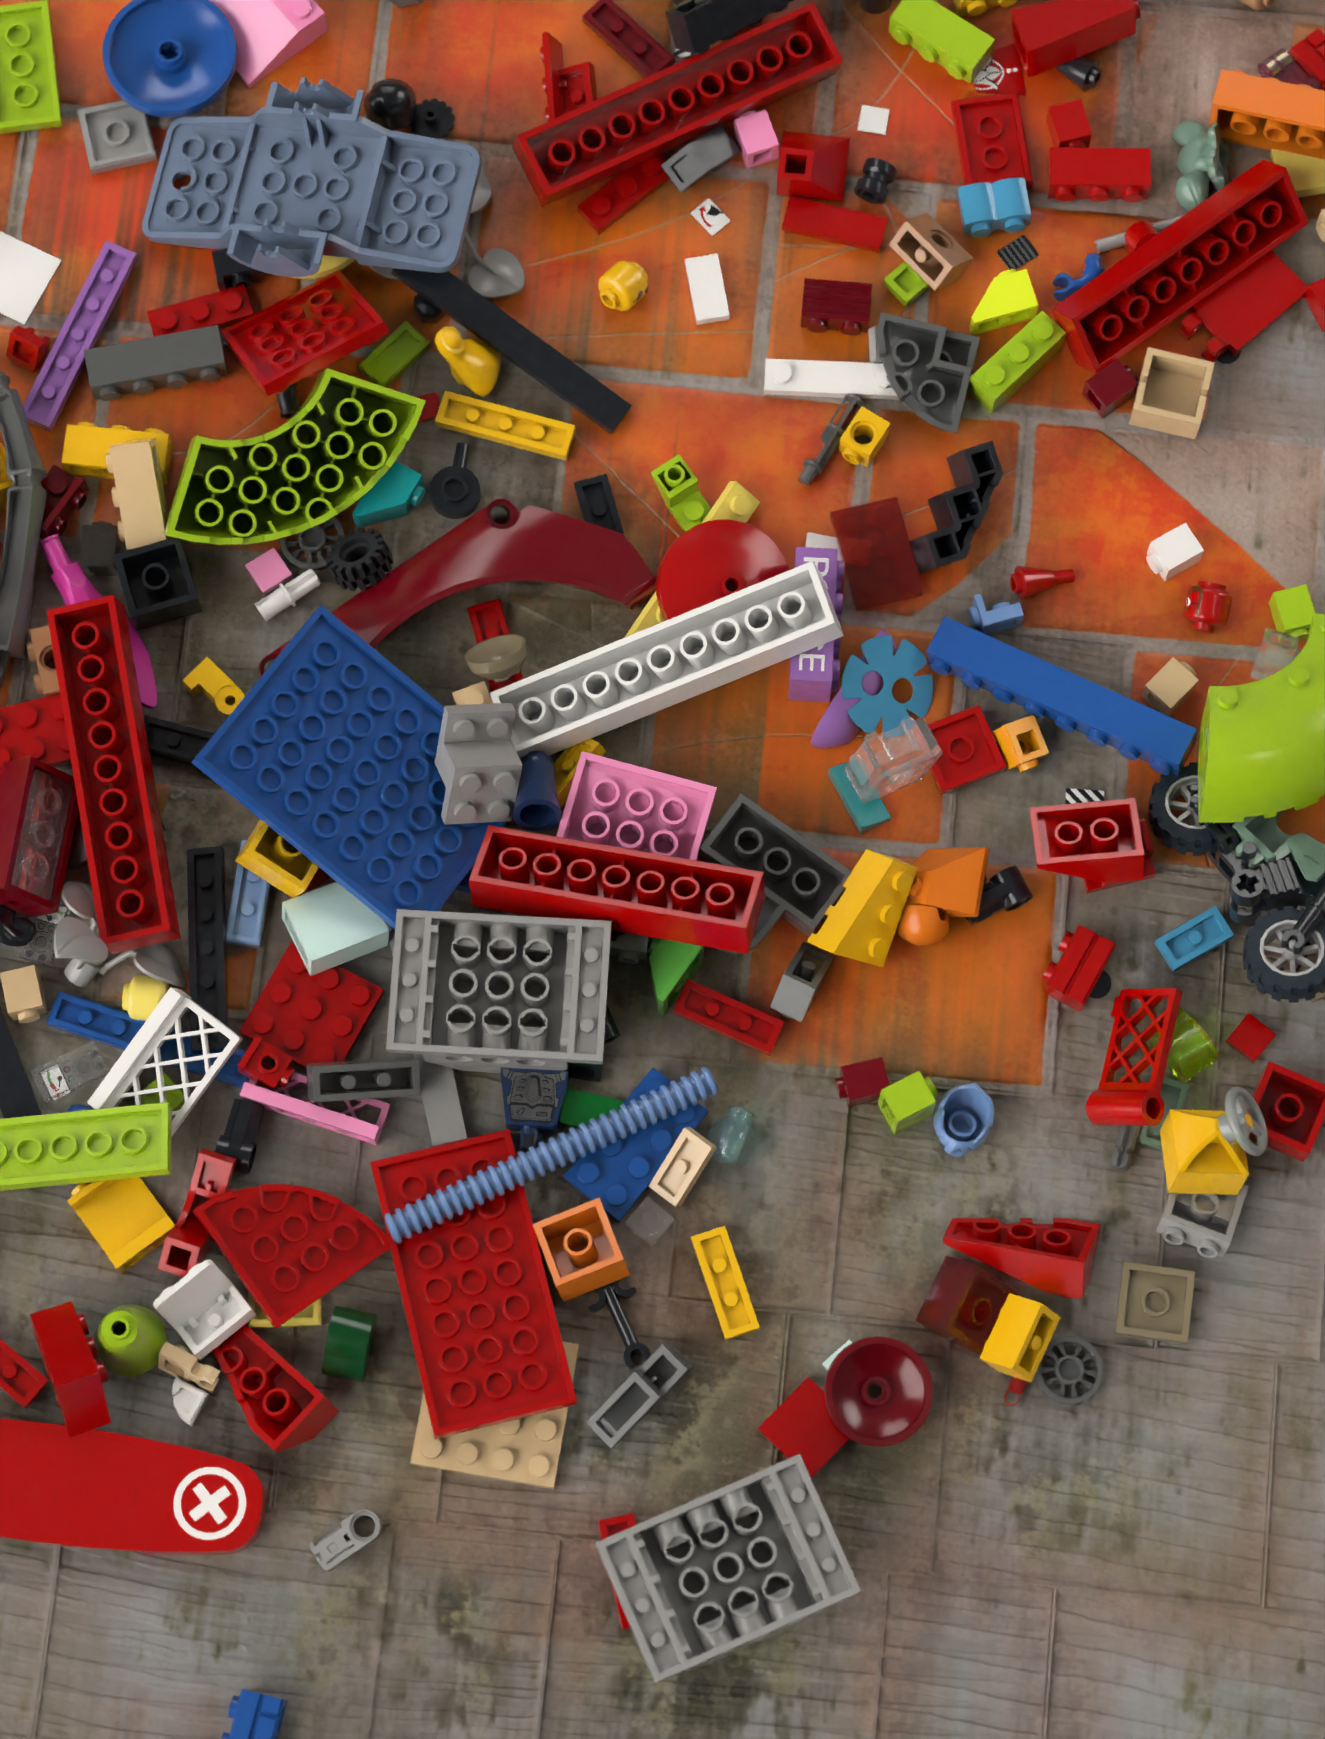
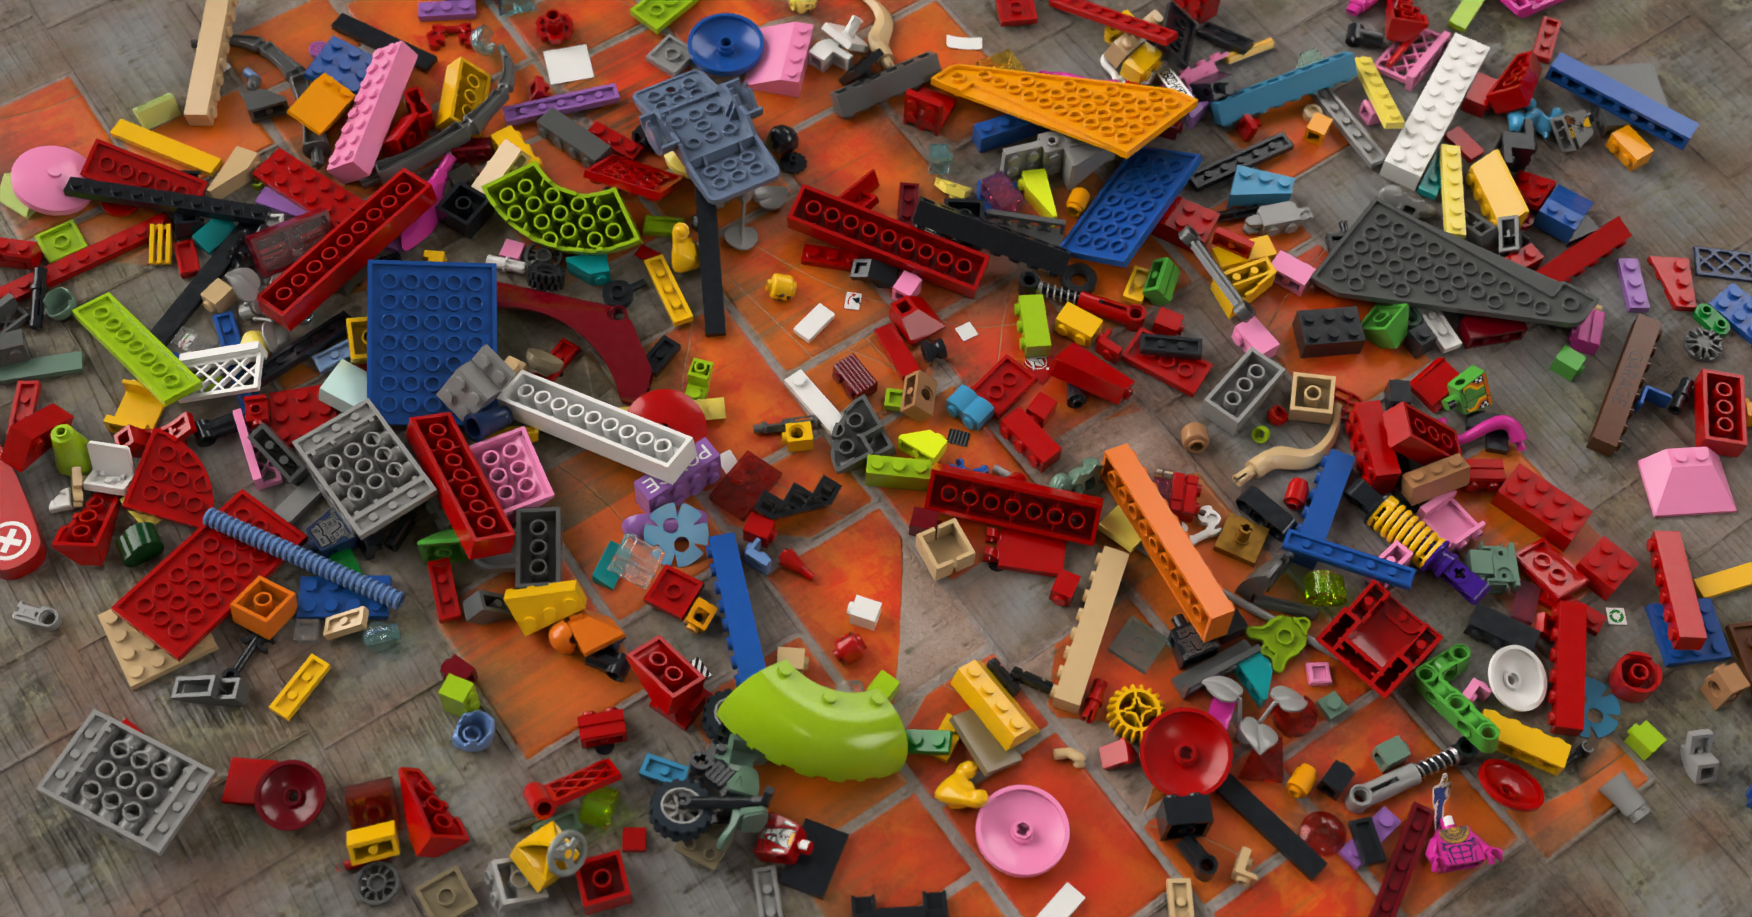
camera: 45 degrees right, 15 degrees down
none -> red brick [743,512,778,549]

